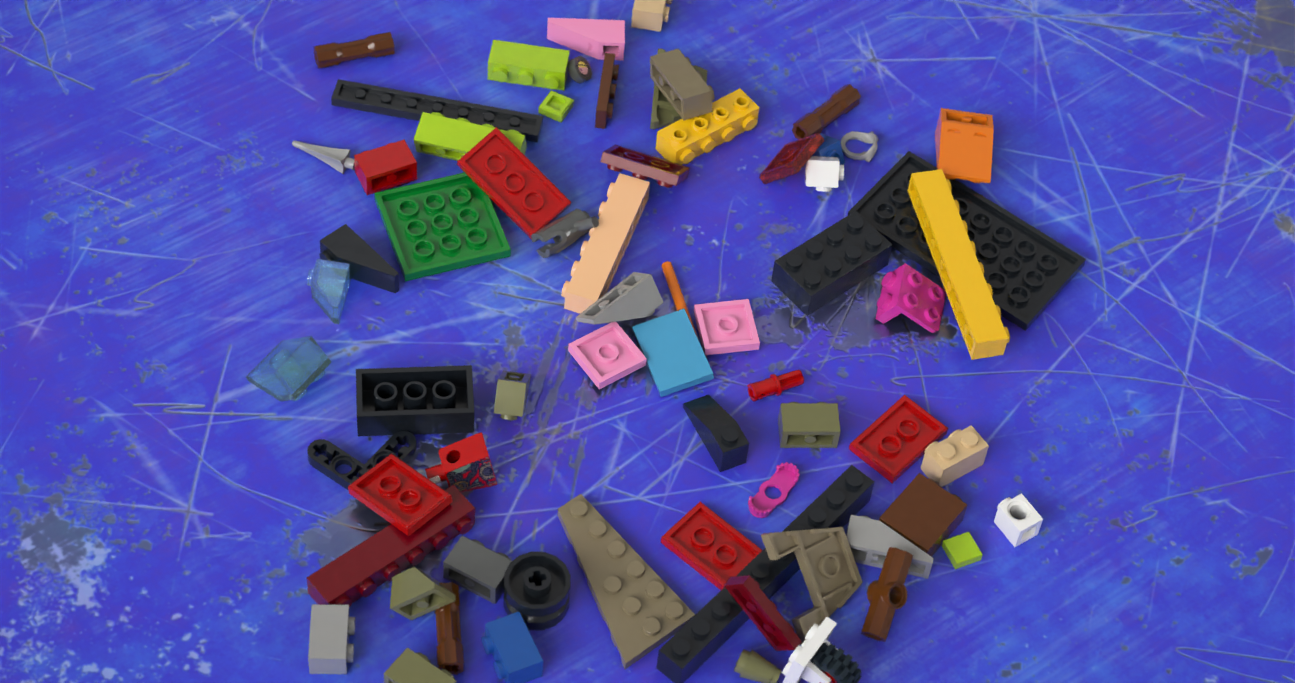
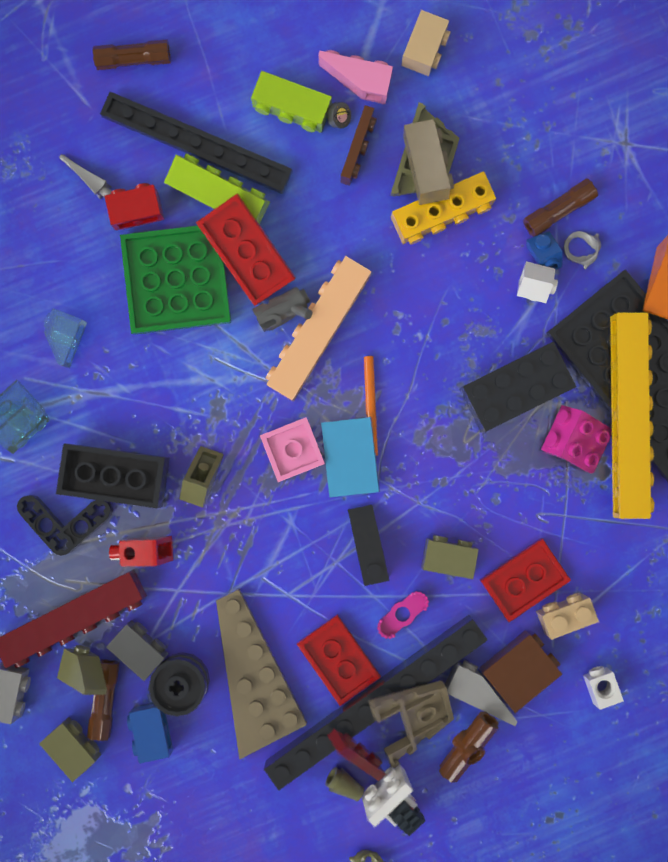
camera: 20 degrees right, 35 degrees up
black slope [319,224,399,293] -> none
red tile [348,453,453,536] -> none
lime tile [538,90,574,123] -> none
light grey slope [576,272,663,325] -> none
plate [600,144,690,188] -> none
bright pink plate [694,299,760,355] -> none
red axle [748,370,804,401] -> none
clear red plate [759,133,825,184] -> none
lime tile [942,532,983,569] -> none

